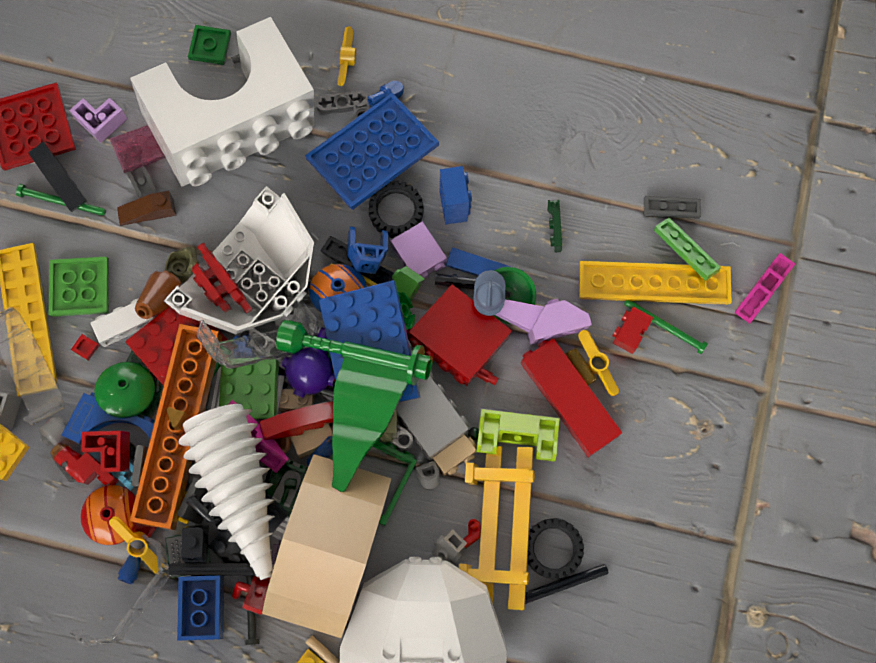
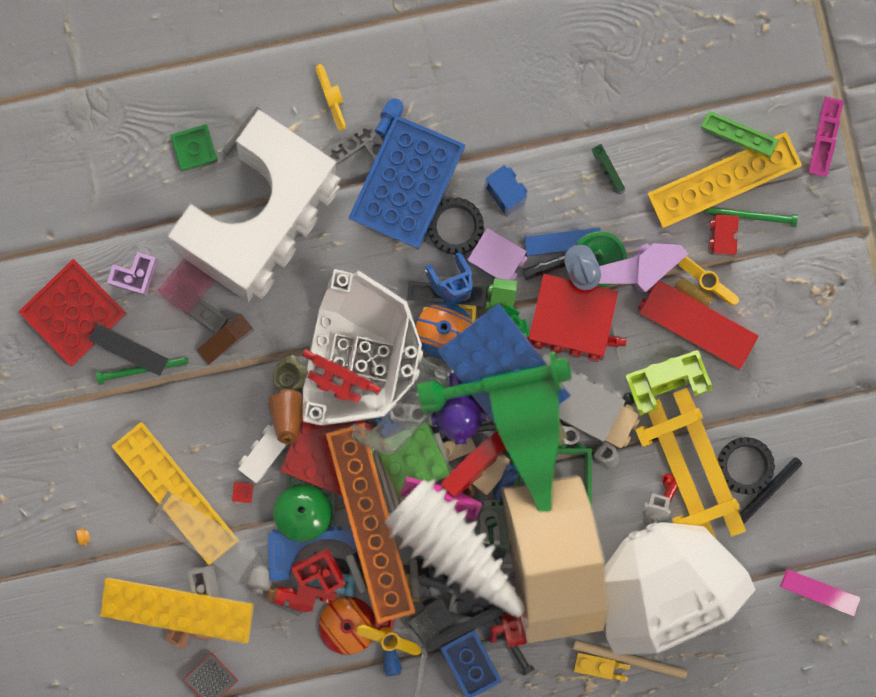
camera: 25 degrees left, 10 degrees up
bright green plate [49,257,109,317] -> none
pearl gold slope [167,407,189,430] -> none
dark grey plate [644,196,701,219] -> none

